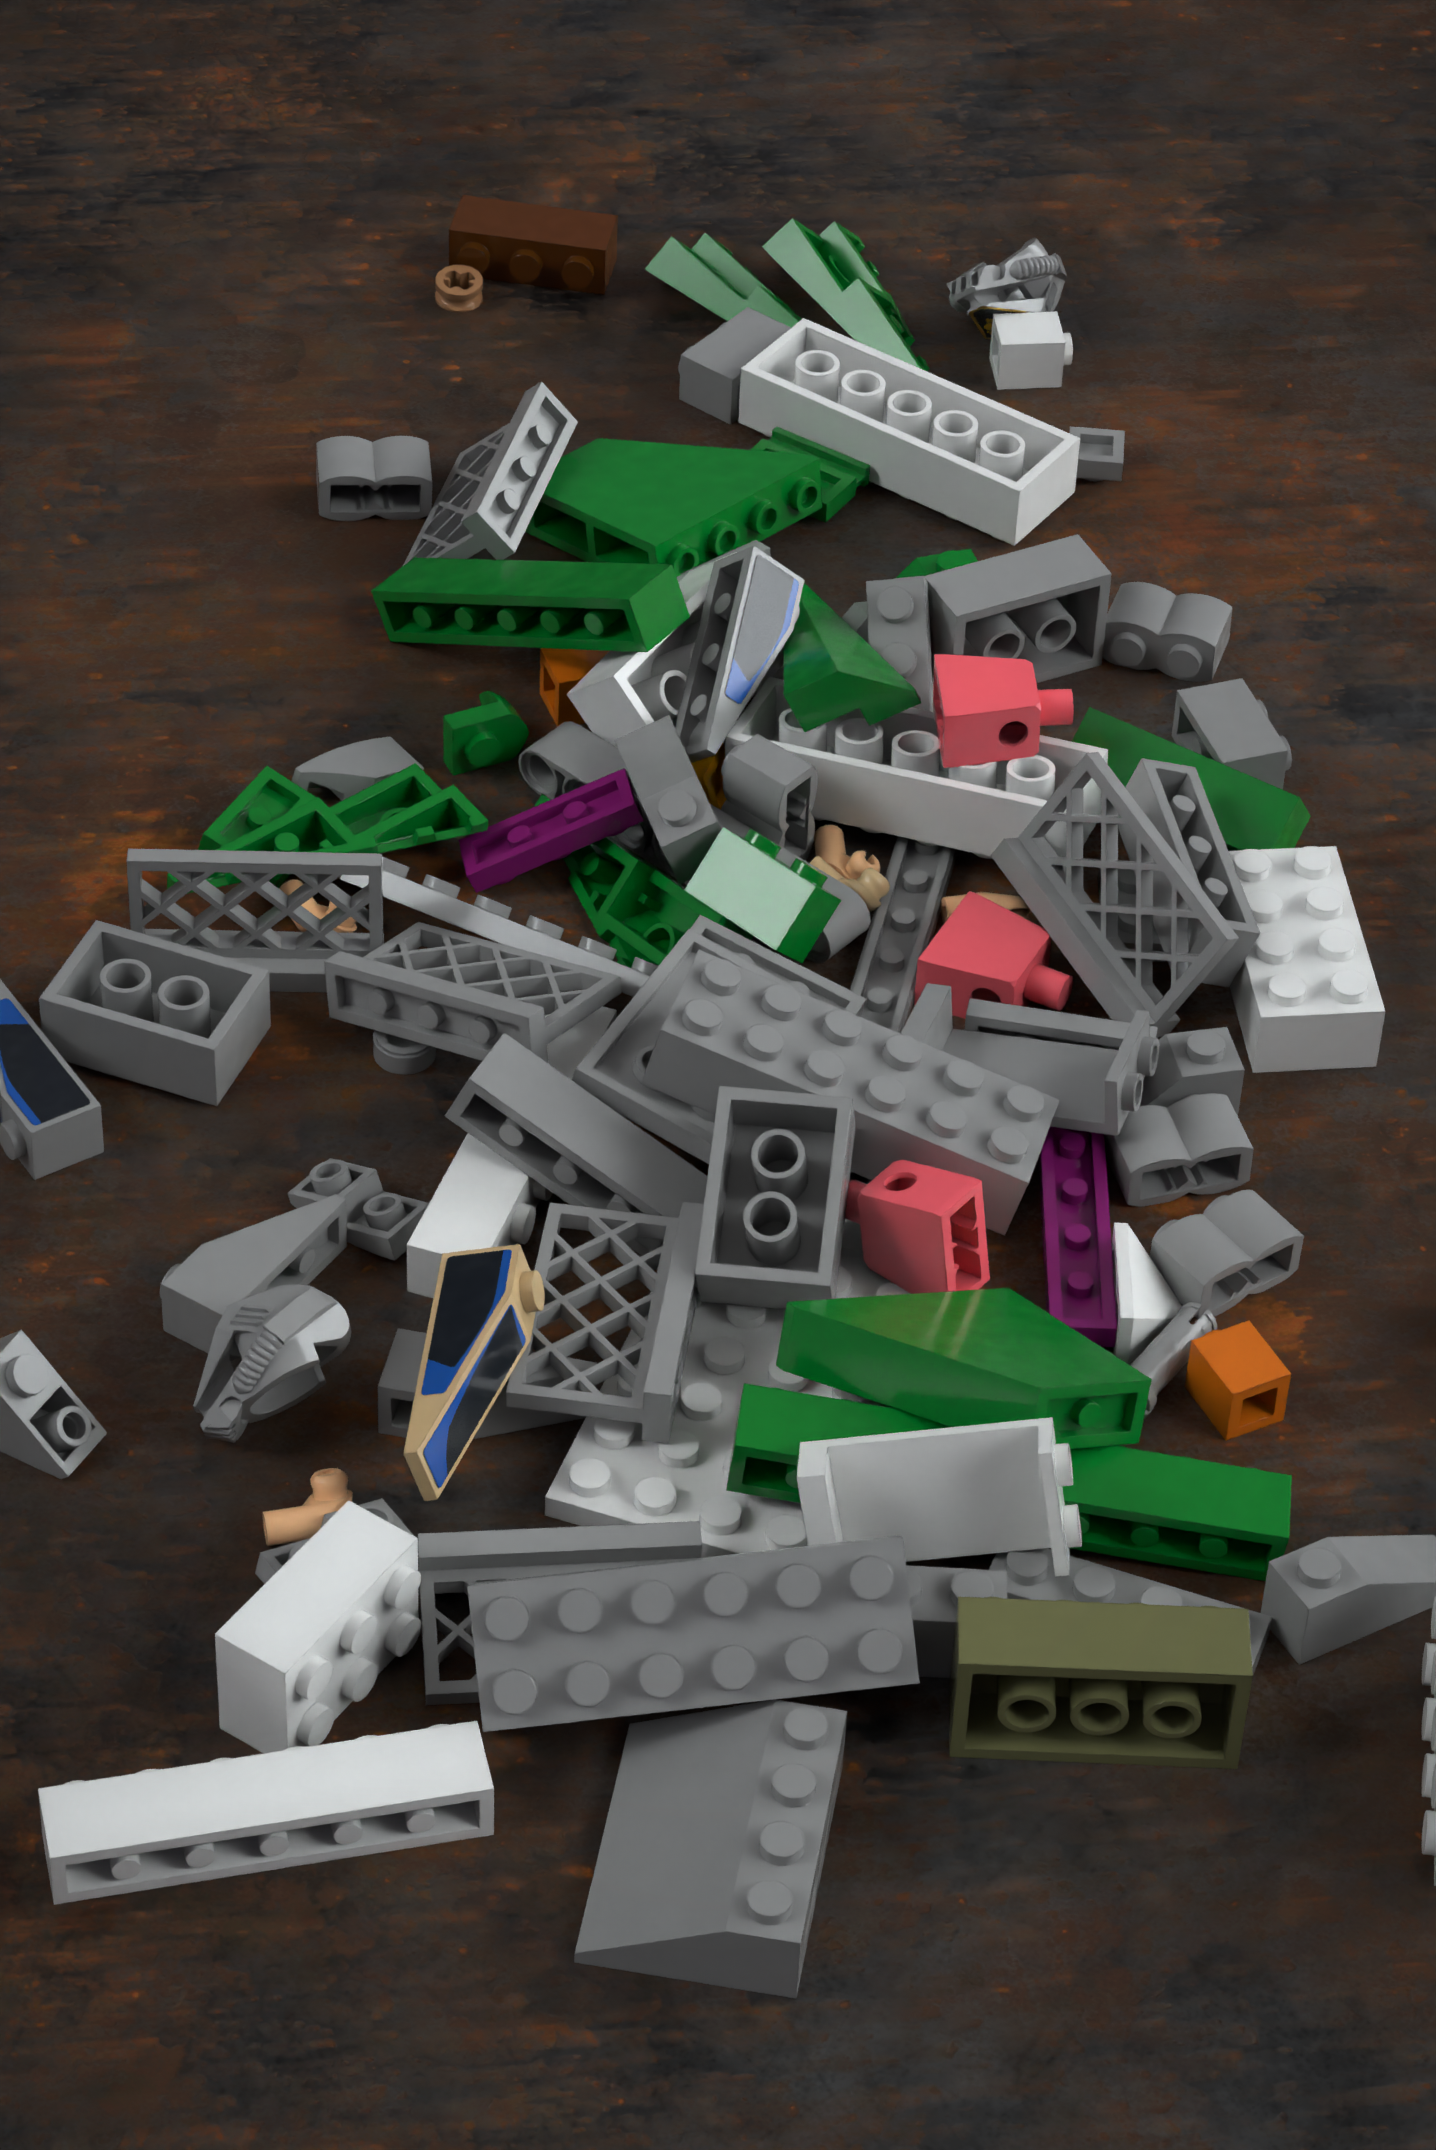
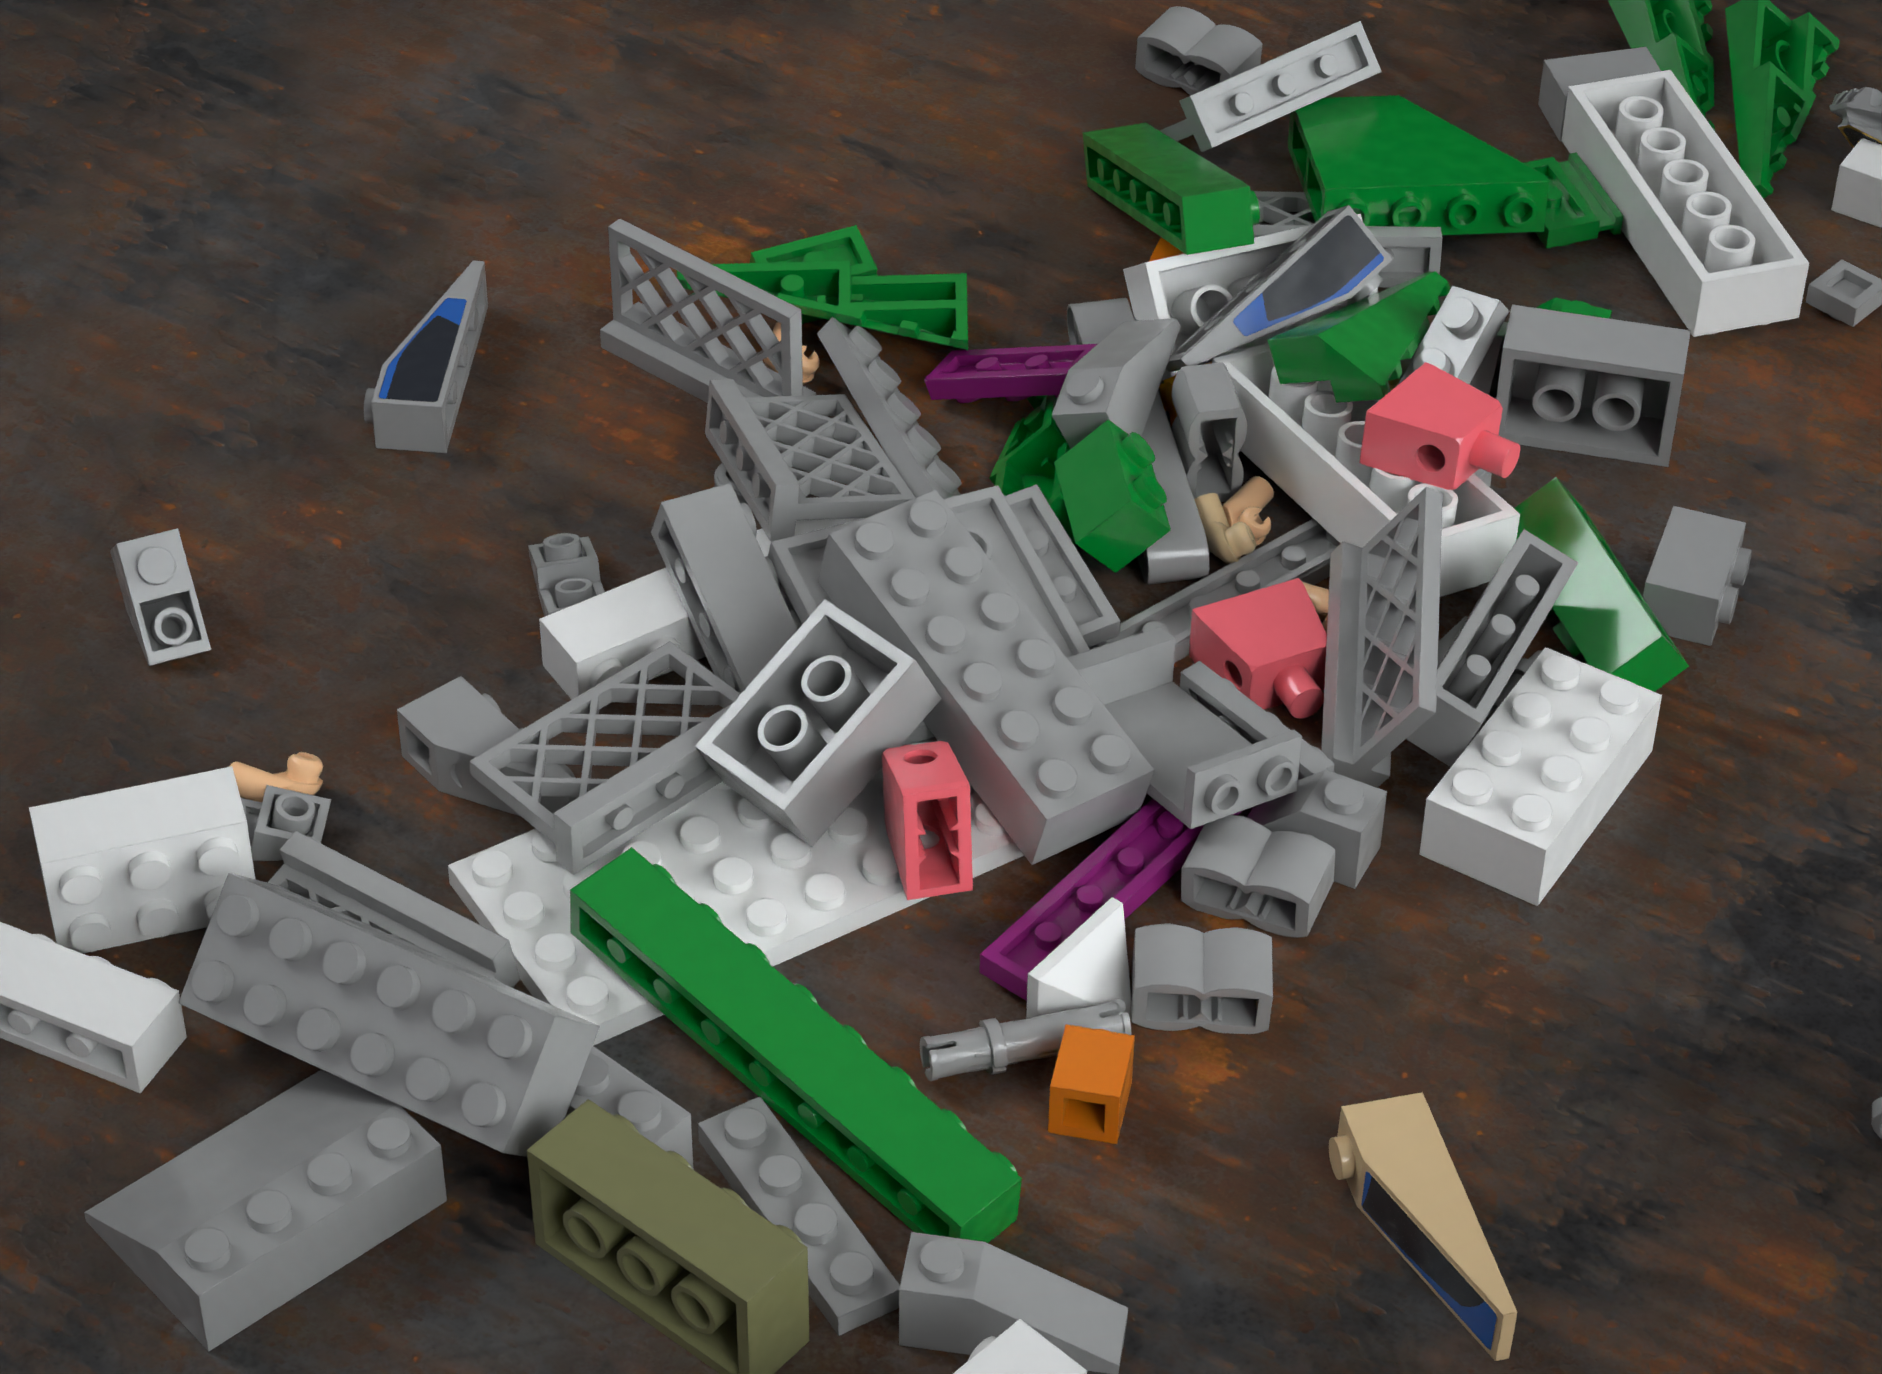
camera: 40 degrees right, 0 degrees up
light grey brick [39,920,271,1106] -> none
light grey slope [160,1194,347,1353] -> none
light grey helmet [193,1284,351,1443] -> none
light grey slope [291,737,424,801] -> none
slope [403,1244,545,1501] -> none
green plate [443,691,529,775] -> none
green slope [776,1288,1152,1449] -> none
white panel [797,1417,1082,1577] -> none
light grey brick [1102,582,1232,682] -> none

